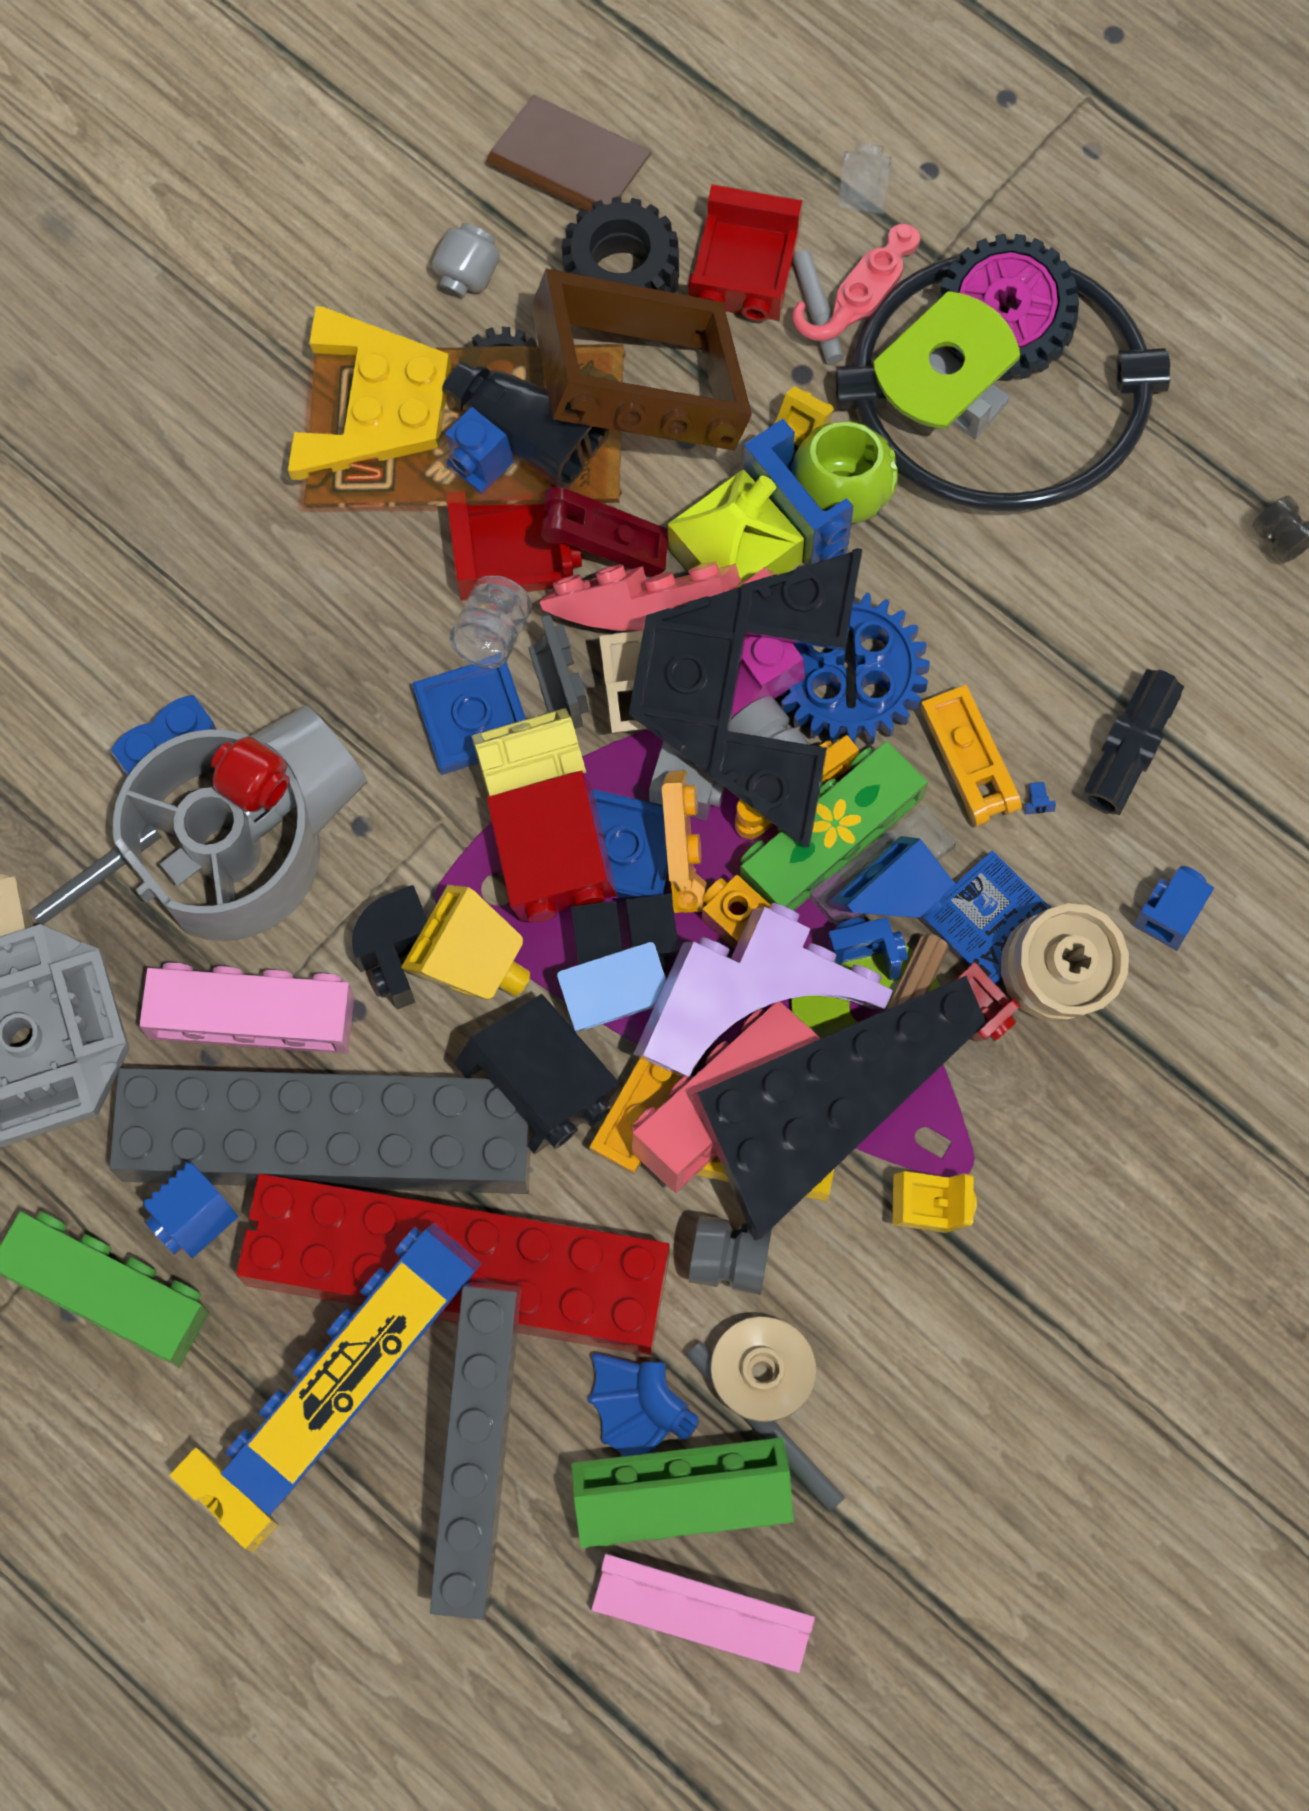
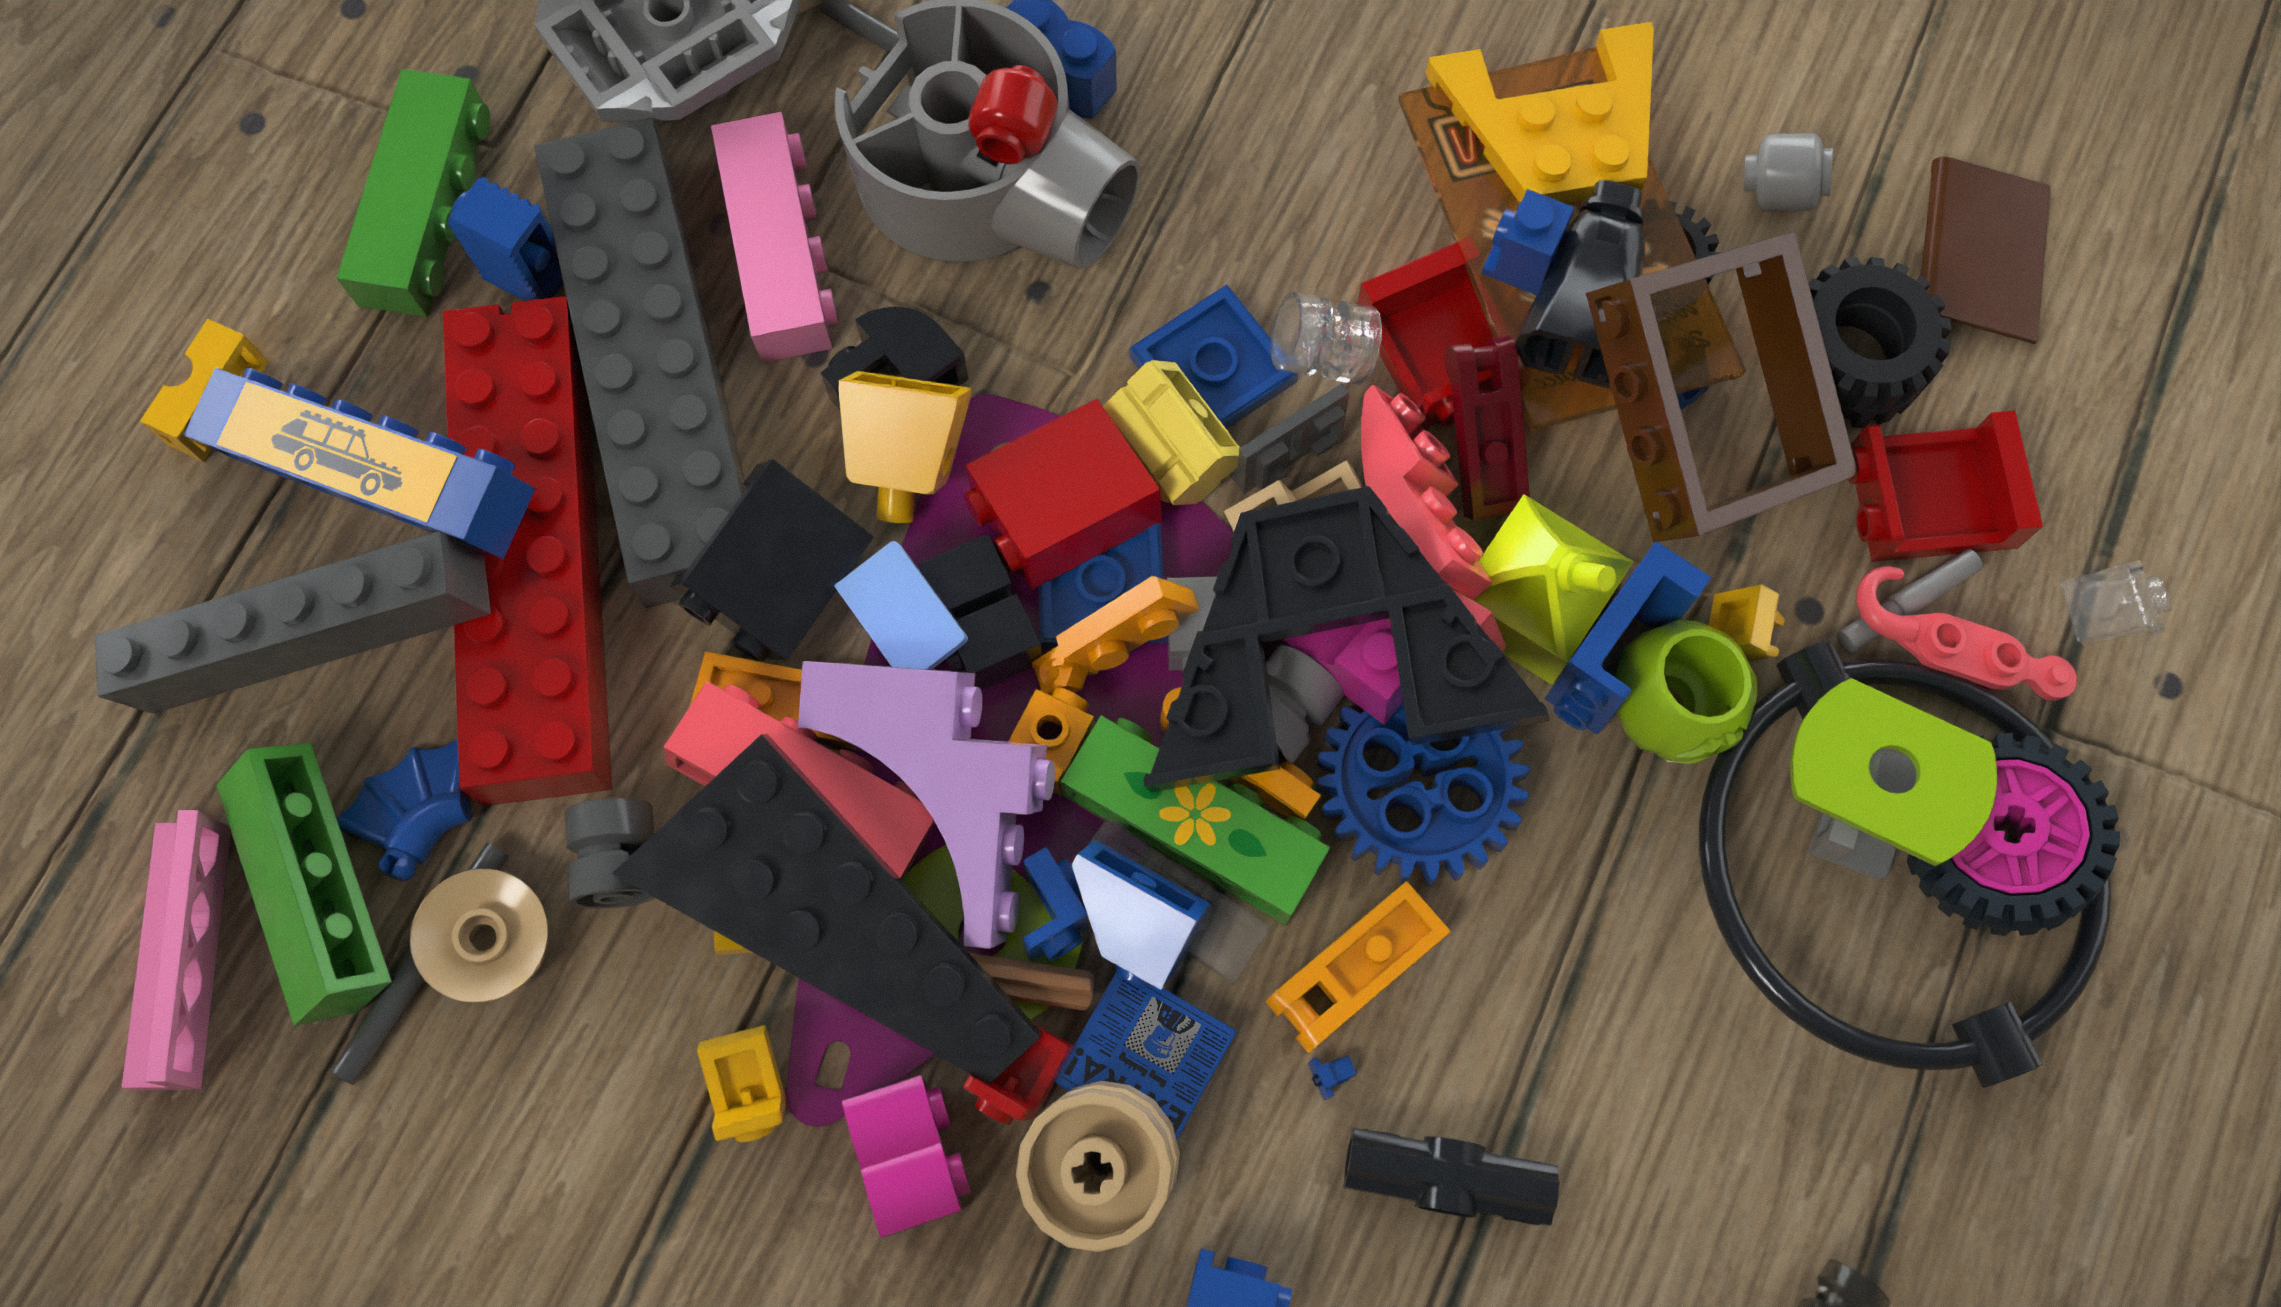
camera: 70 degrees right, 0 degrees up
none -> dark pink brick [842,1075,971,1238]

